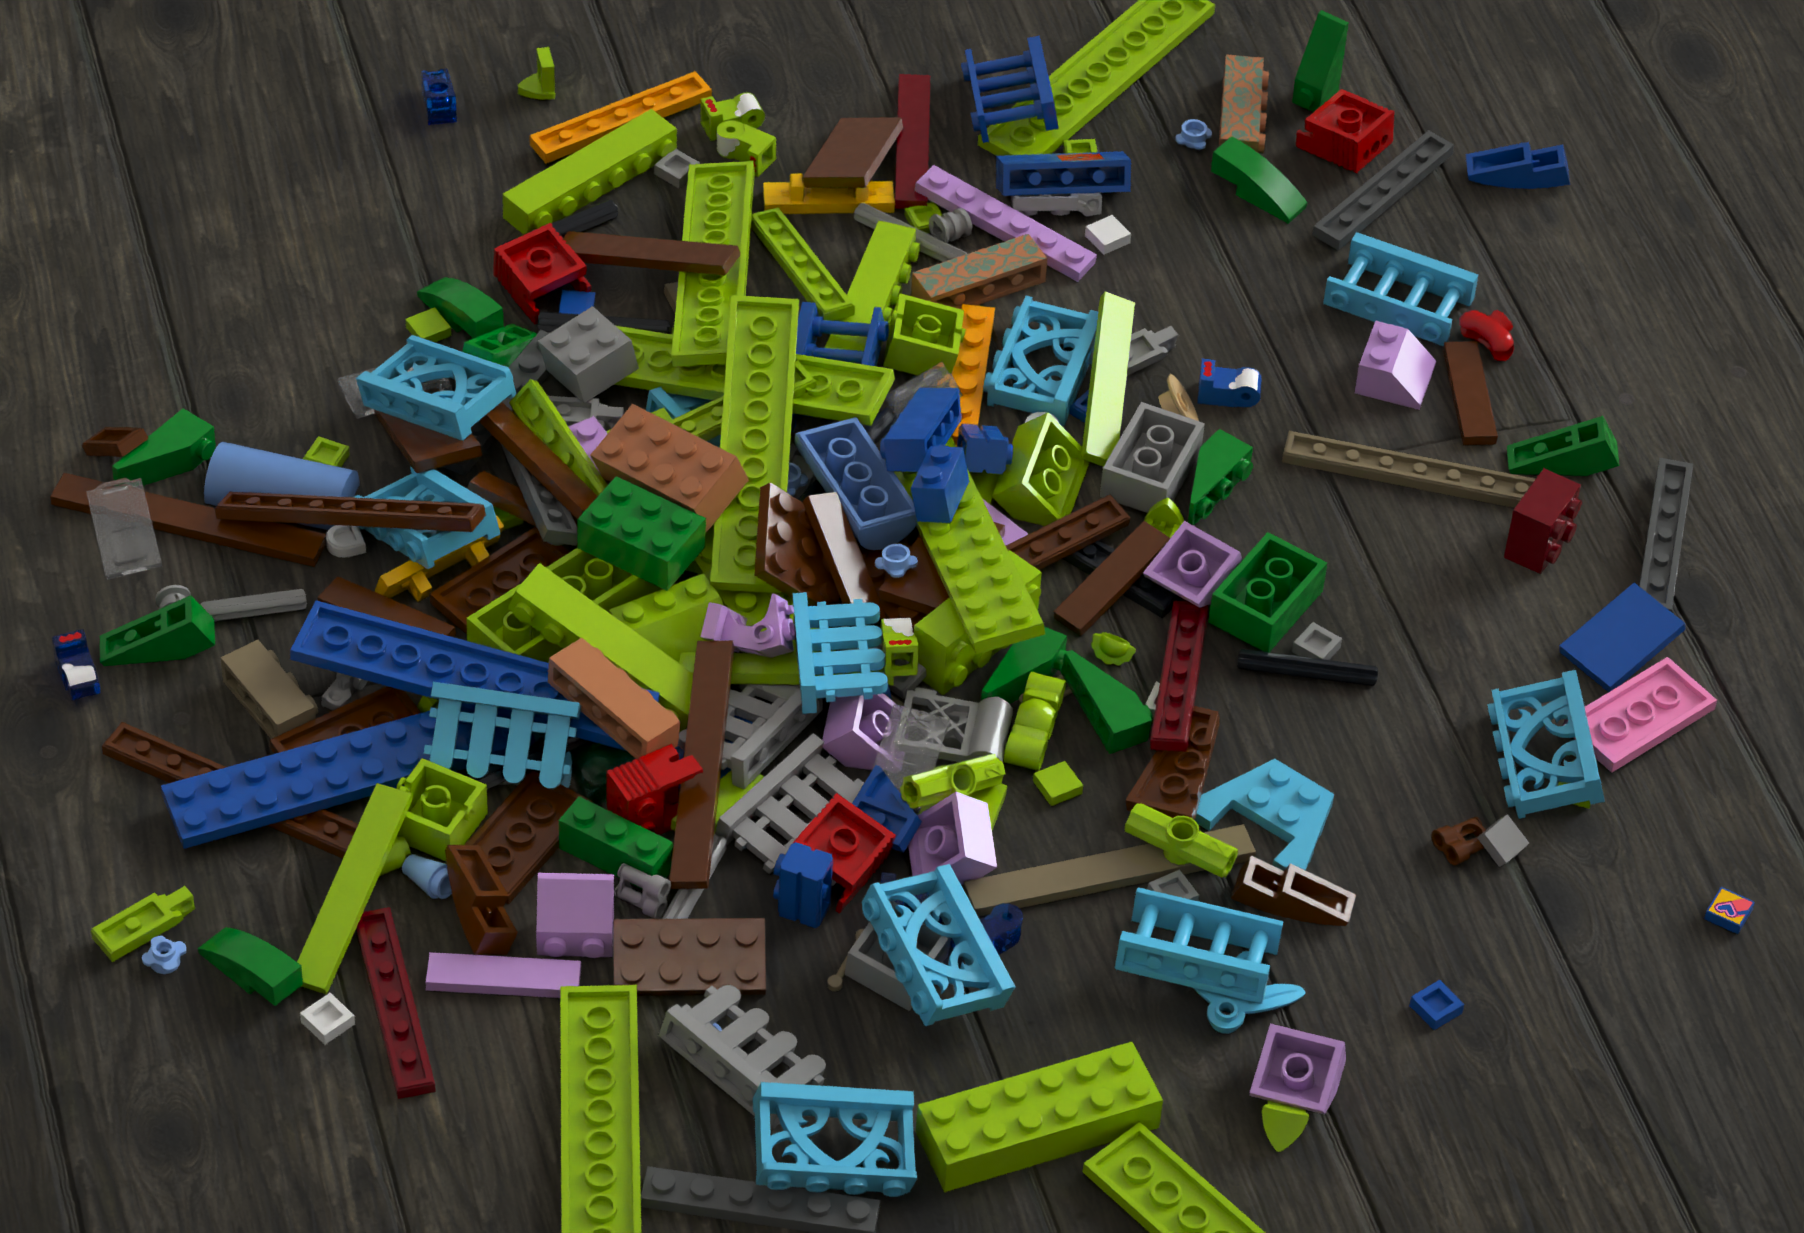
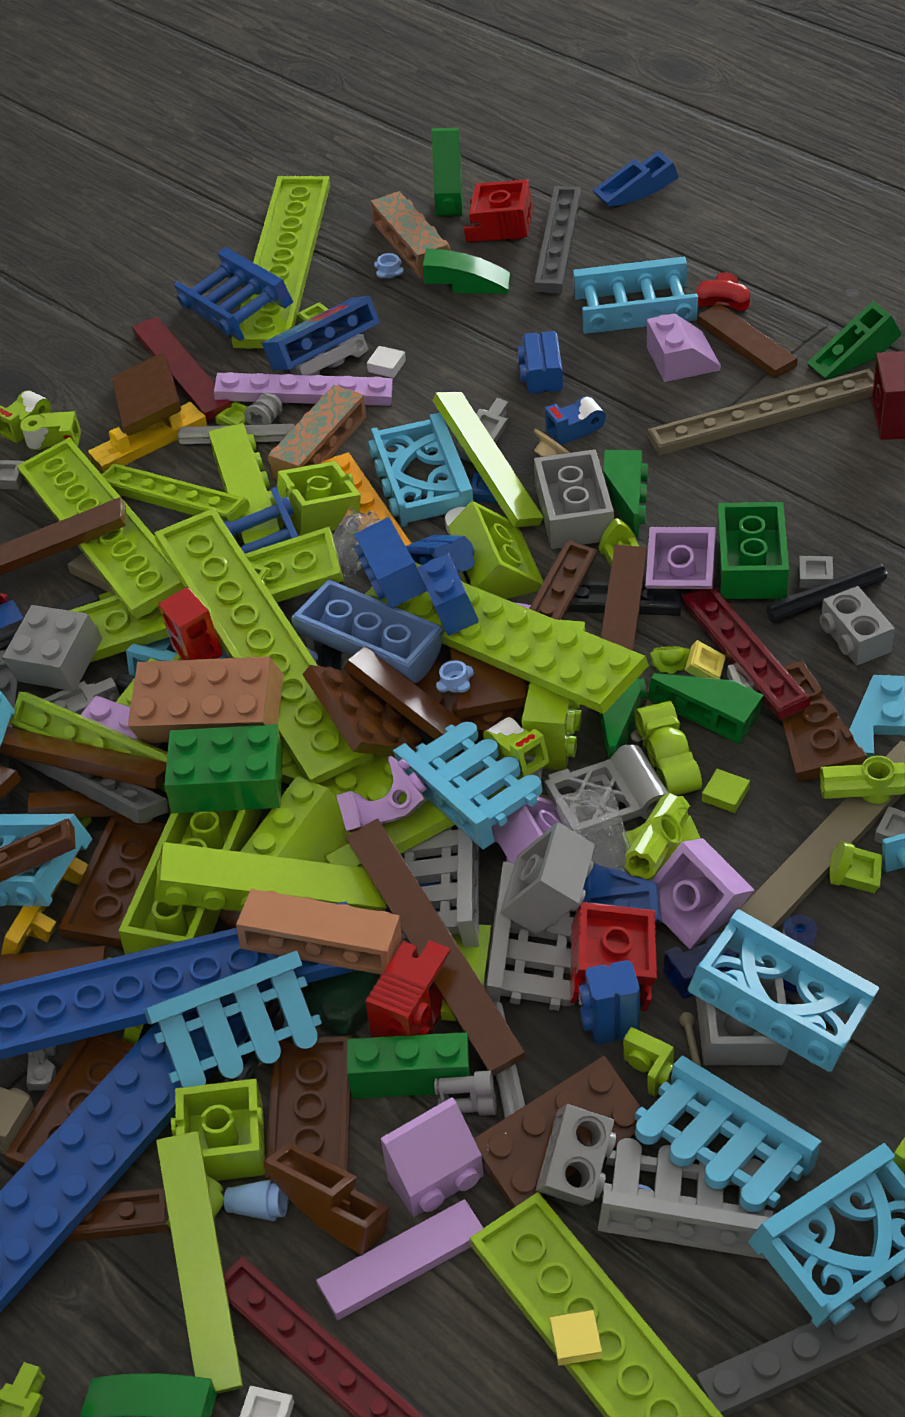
camera: 25 degrees left, 0 degrees up
none -> red brick [158,587,223,660]
none -> light grey brick [500,822,595,935]
none -> blue brick [517,331,563,394]
none -> light grey brick [535,1104,616,1206]
none -> light yellow tile [550,1310,602,1366]
none -> lime bracket [623,1027,674,1097]
none -> medium azure fence [634,1055,821,1212]
none -> light yellow tile [685,640,726,679]
none -> light grey brick [820,586,895,666]
none -> lime tile [830,841,882,893]

